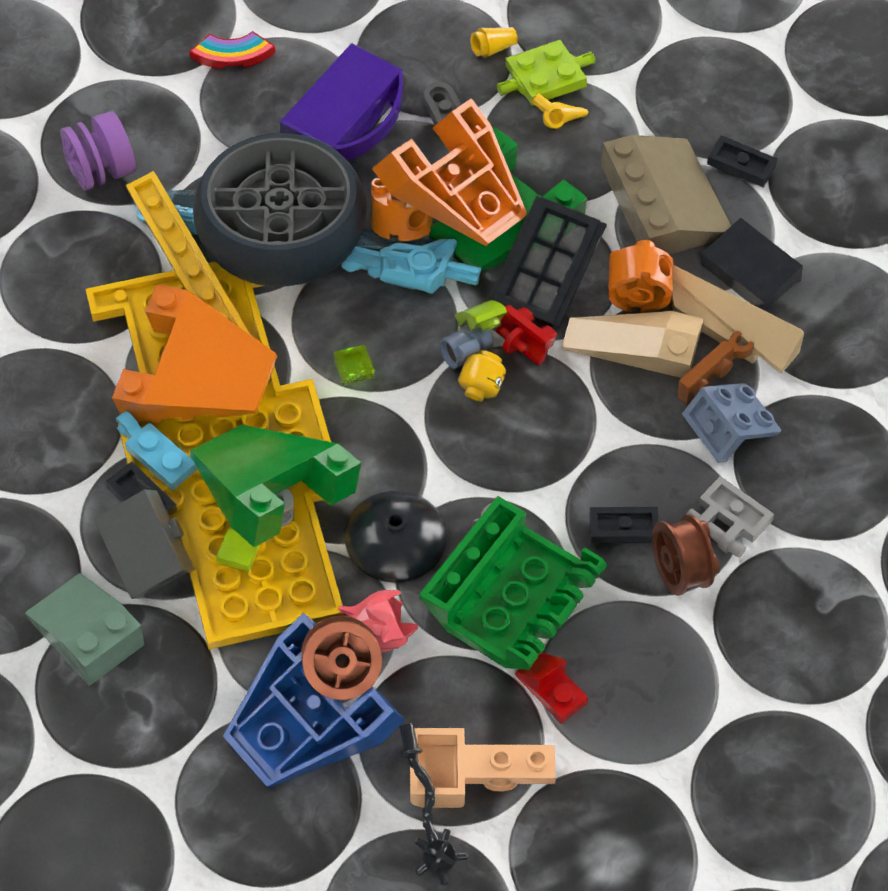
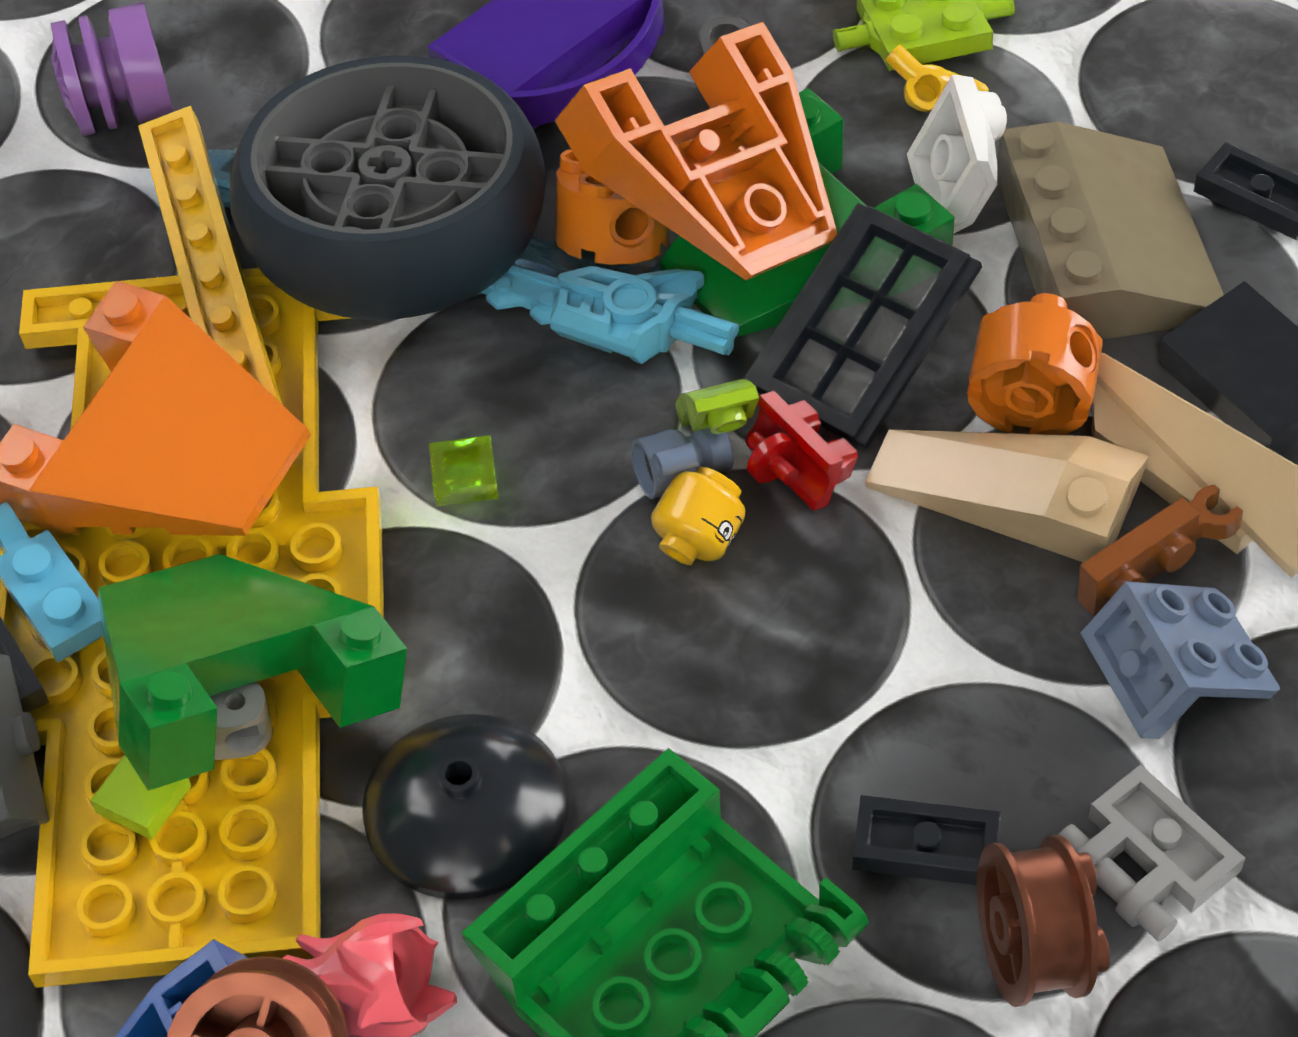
camera: 15 degrees right, 5 degrees down
none -> white slope [907,74,1007,234]

